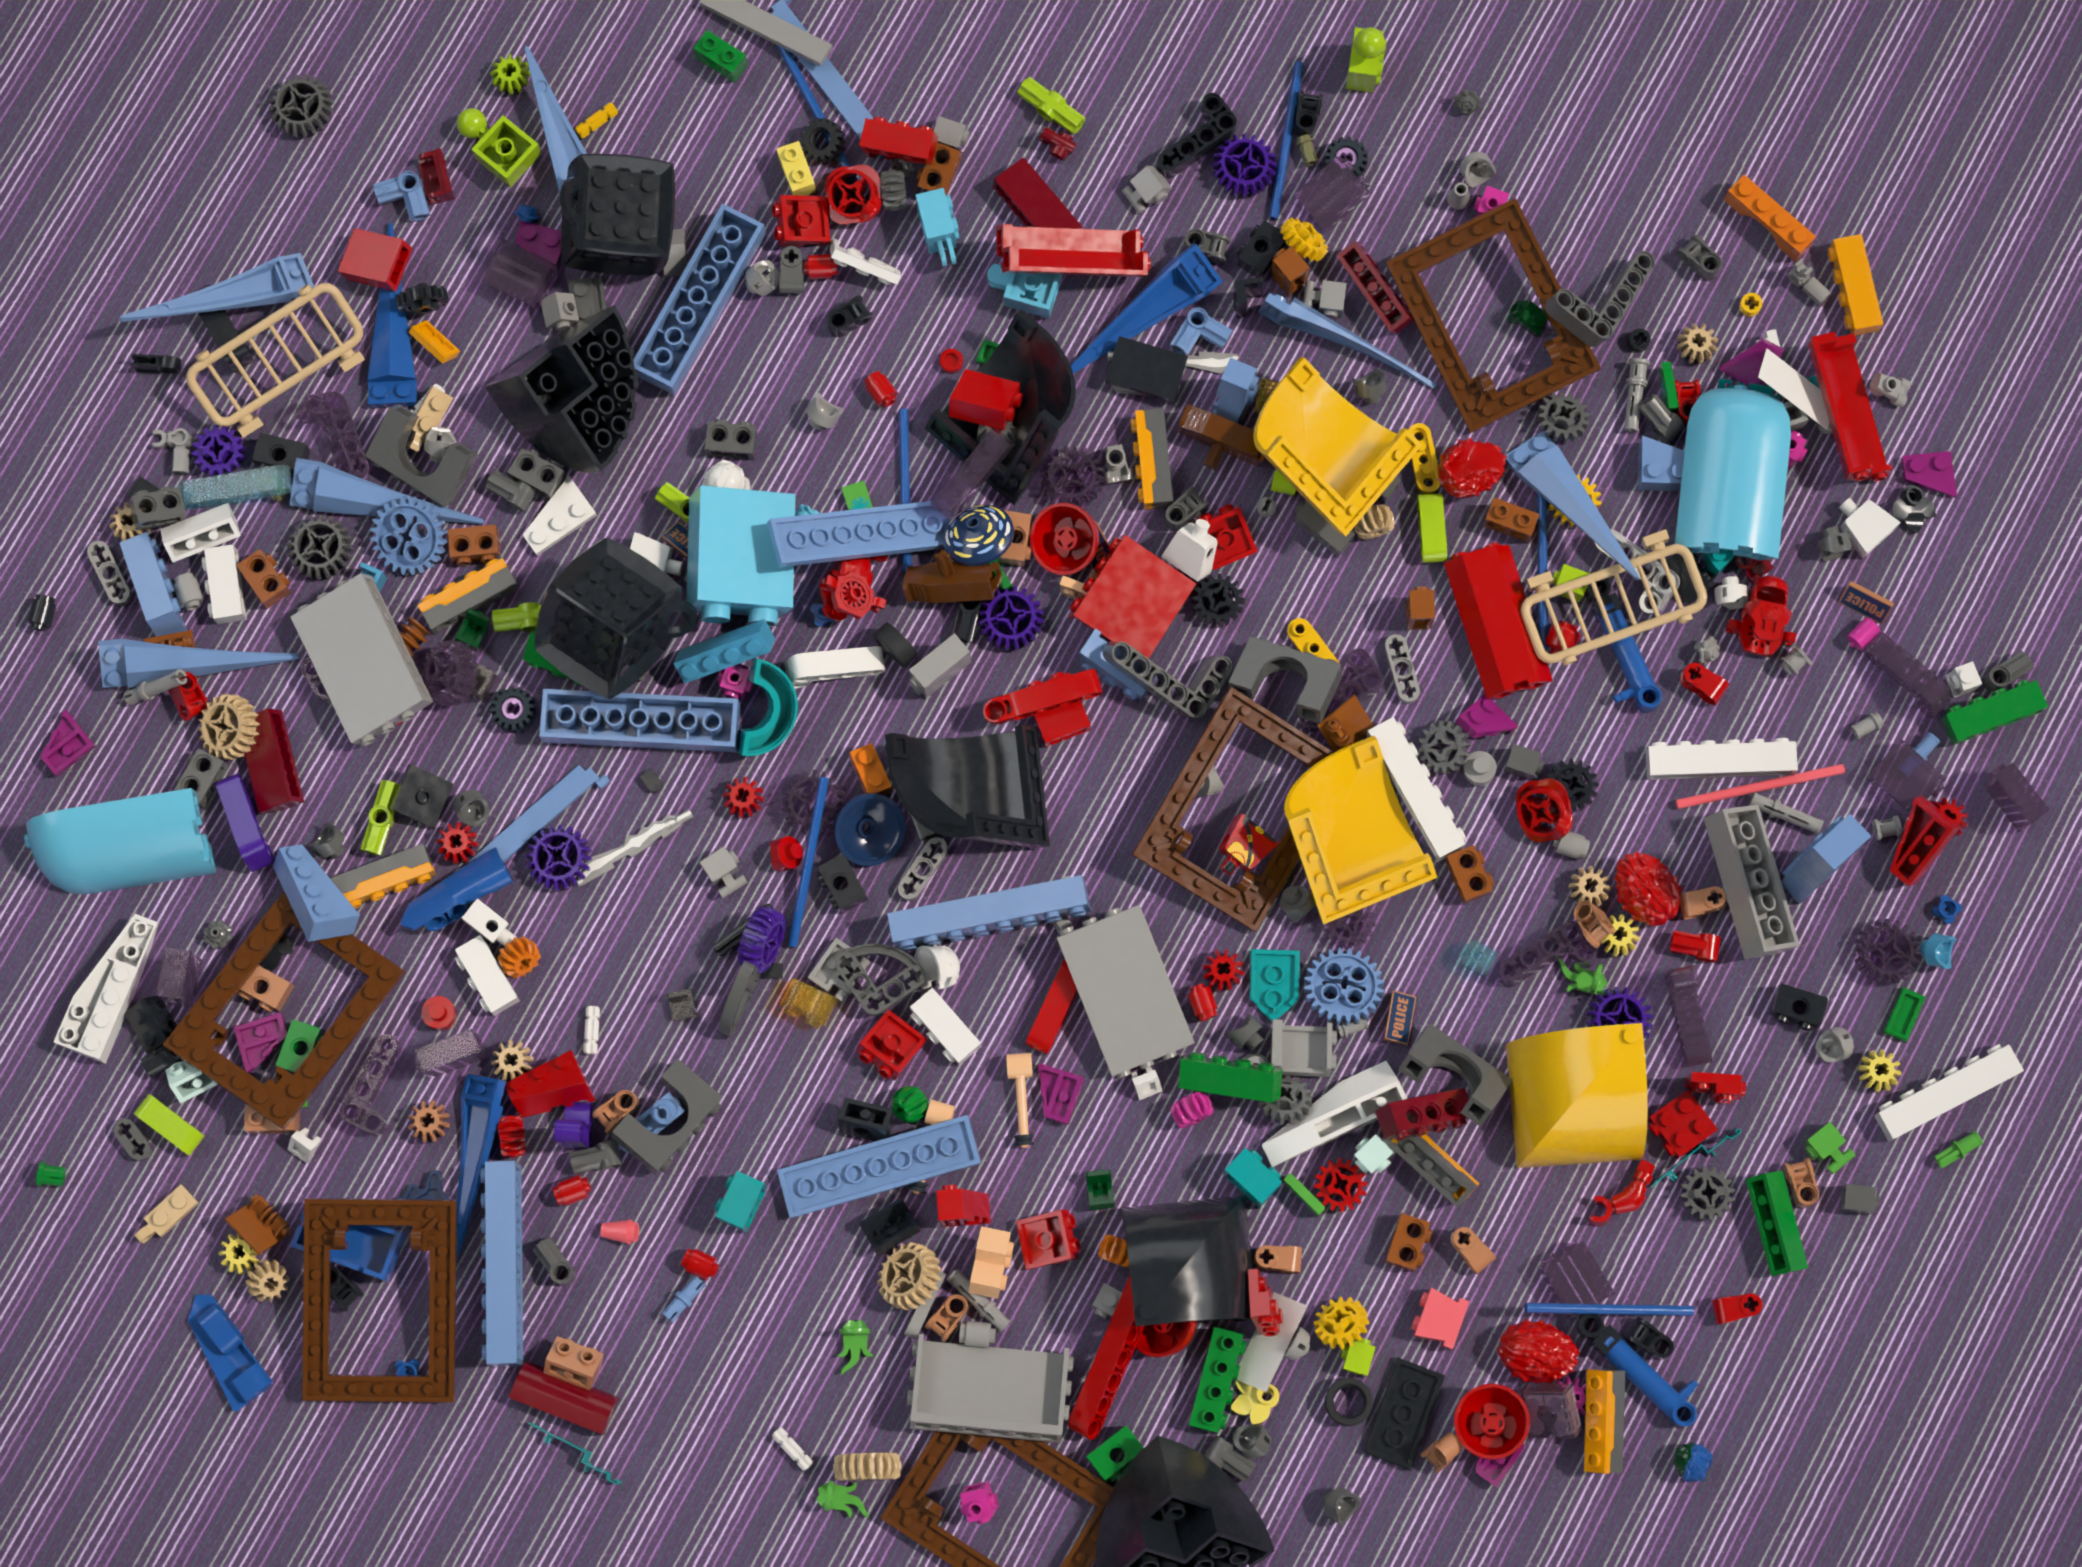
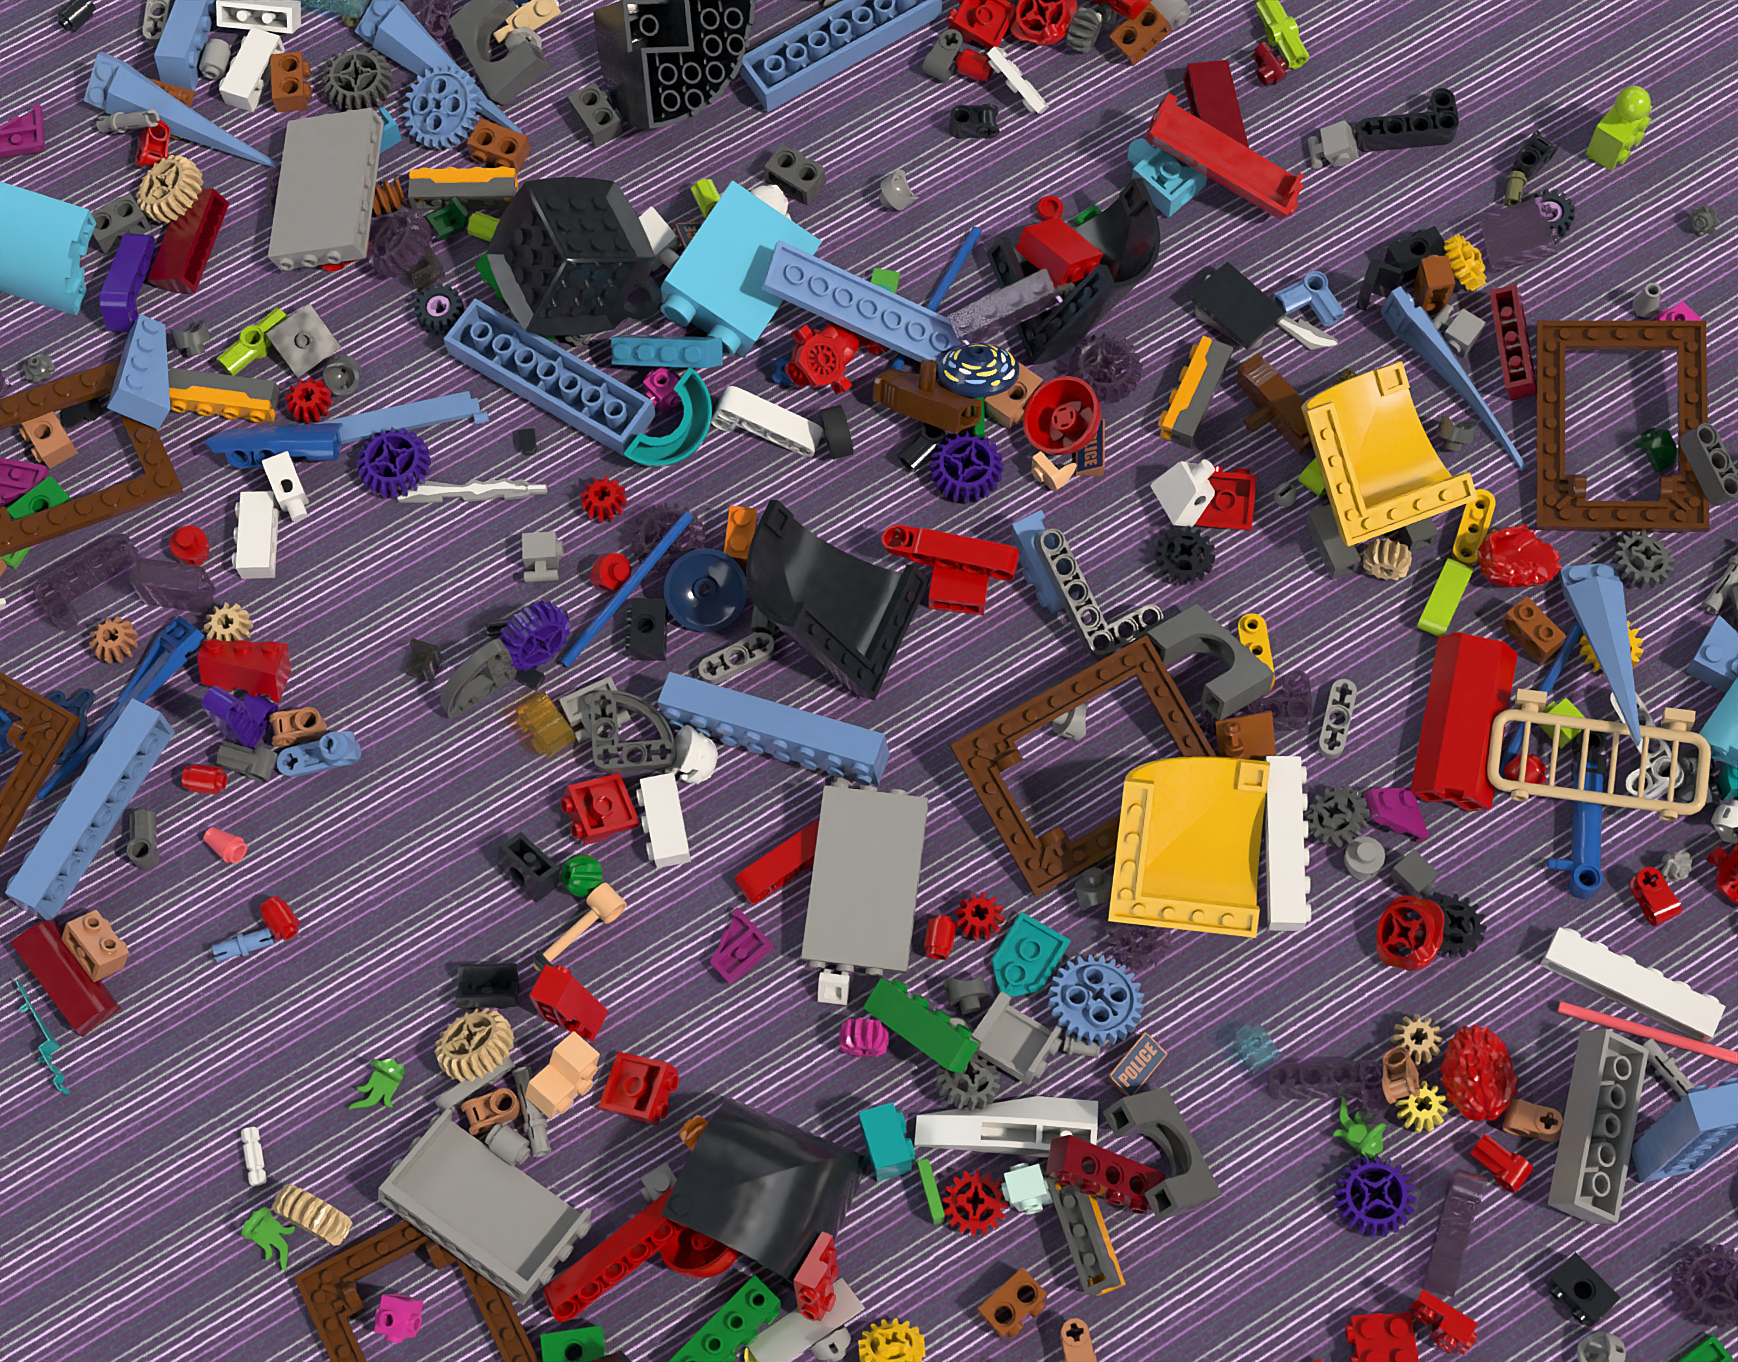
camera: 30 degrees right, 10 degrees down
dark grey piece [485,470,537,512] -> none
orange gear [497,936,541,979] -> none
red gear [497,1115,526,1158] -> none
white wing [523,476,597,556] -> none
white axle [583,1006,600,1055] -> none
dark grey arch [610,1058,723,1175] -> none
teal brick [714,1171,768,1233] -> none
light grey piece [745,260,780,296] -> none
medium blue plate [777,1115,982,1219] -> none
red brick [864,371,898,408] -> none
light grey brick [909,633,971,699] -> none
medium azure brick [916,188,960,267] -> none
light nougat piece [1006,1053,1034,1148] -> none
panel [1068,535,1196,659] -> none
blue plate [1070,243,1223,374] -> none
dark green bracket [1086,1169,1115,1211] -> none
light grey plate [1103,444,1134,484] -> none
dark grey piece [1164,486,1210,531] -> none
dark grey piece [1183,229,1231,264] -> none
dark purple gear [1212,133,1277,198] -> none
medium blue wedge [1212,358,1259,424] -> none
torso [1218,814,1279,876] -> none
nougat piece [1253,1245,1302,1274] -> none
blue piece [1269,61,1304,220] -> none
dark orange brick [1406,586,1435,630] -> none
dark orange brick [1445,845,1495,905] -> none
light grey piece [1460,152,1496,188] -> none
yellow panel [1506,1023,1648,1168] -> none
light grey brick [1552,832,1590,859] -> none

